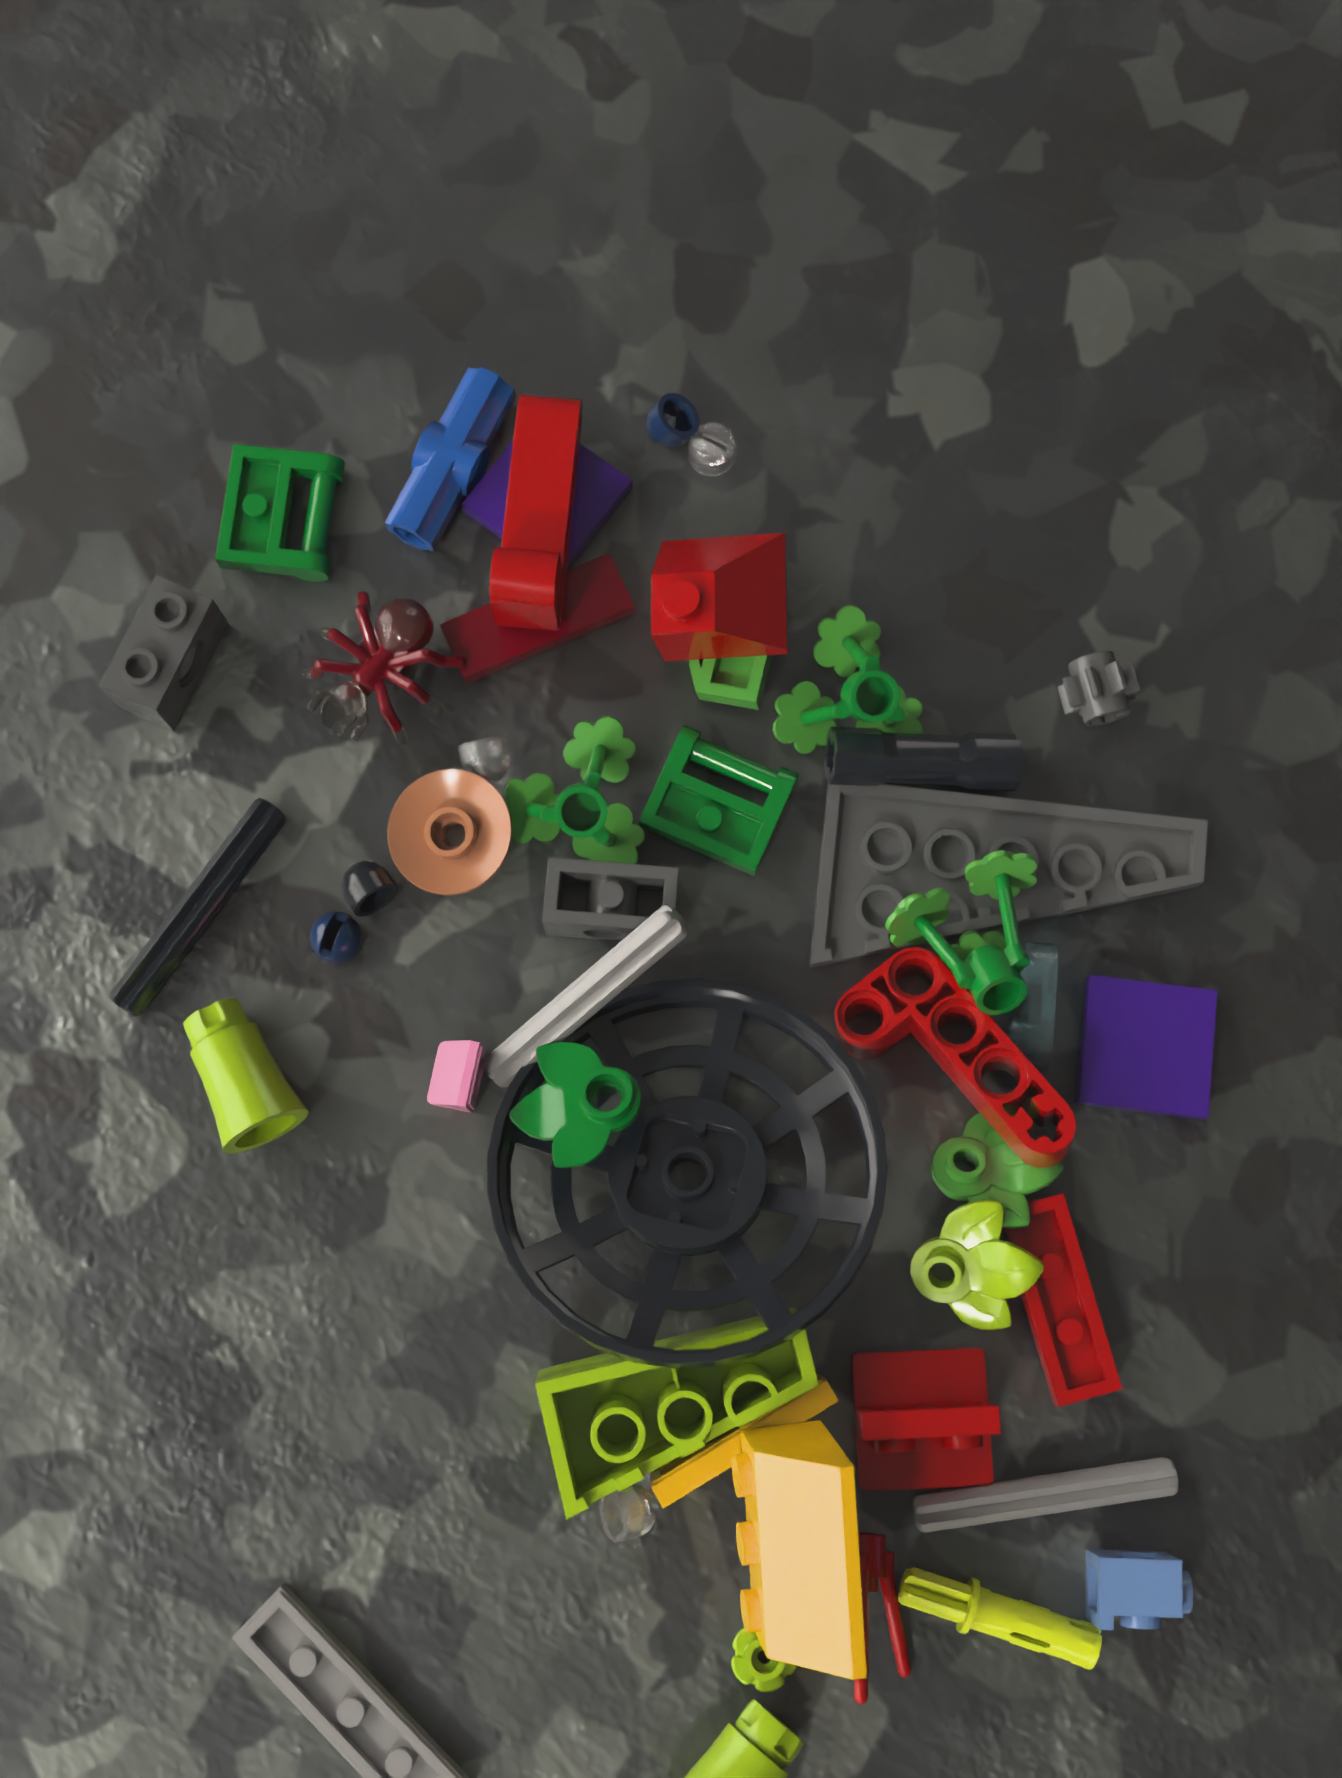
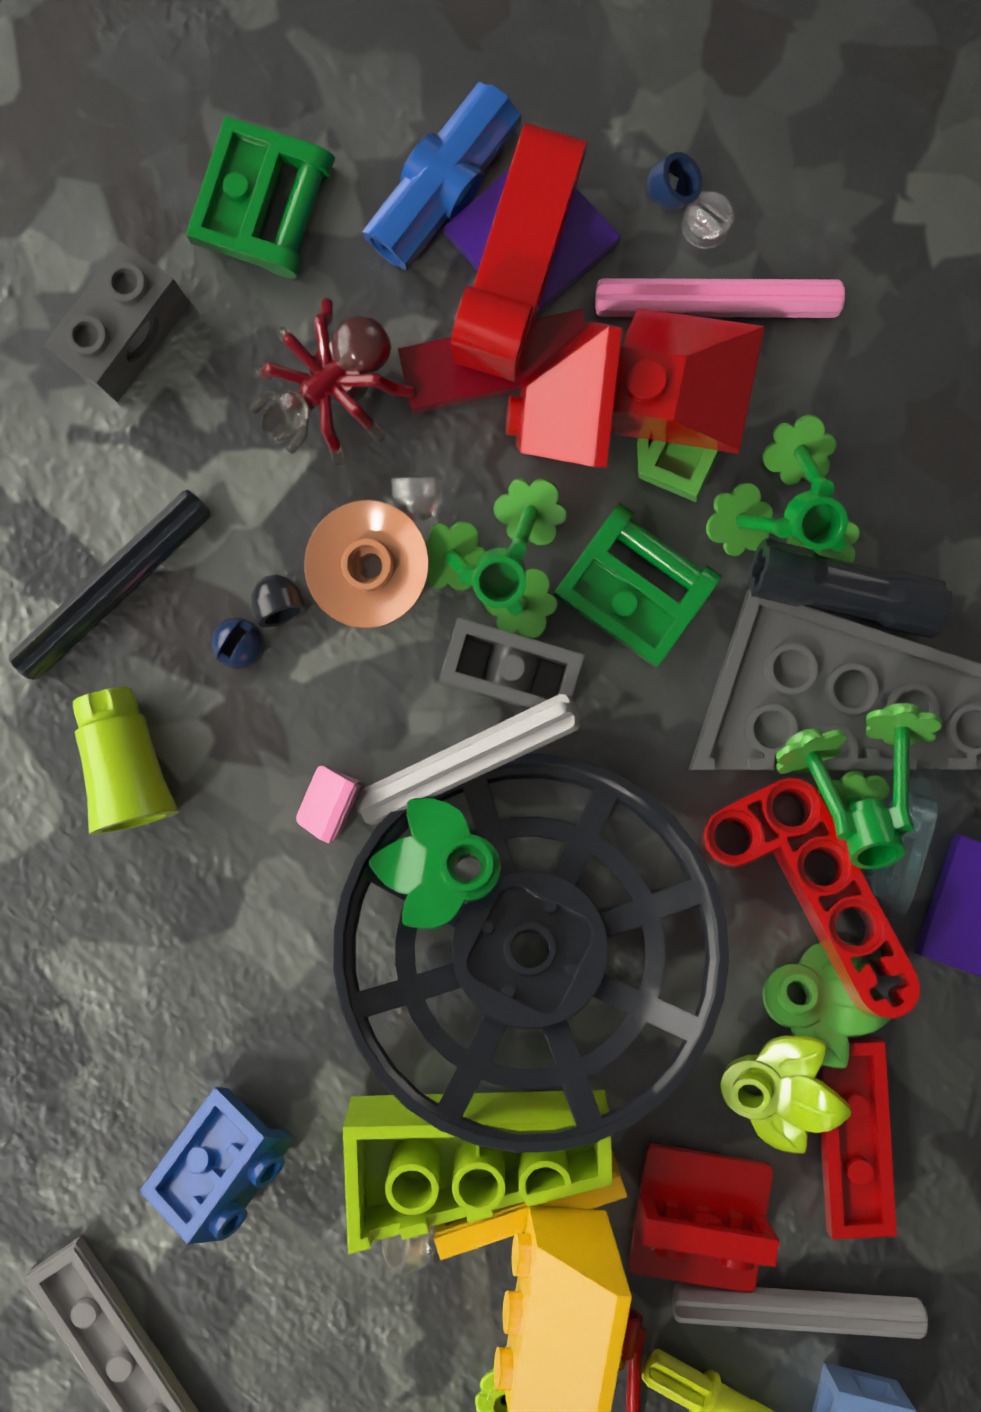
camera: 15 degrees right, 10 degrees up
none -> bracket [139,1087,294,1244]
none -> slope [506,322,622,468]
none -> bright pink axle [595,278,845,318]

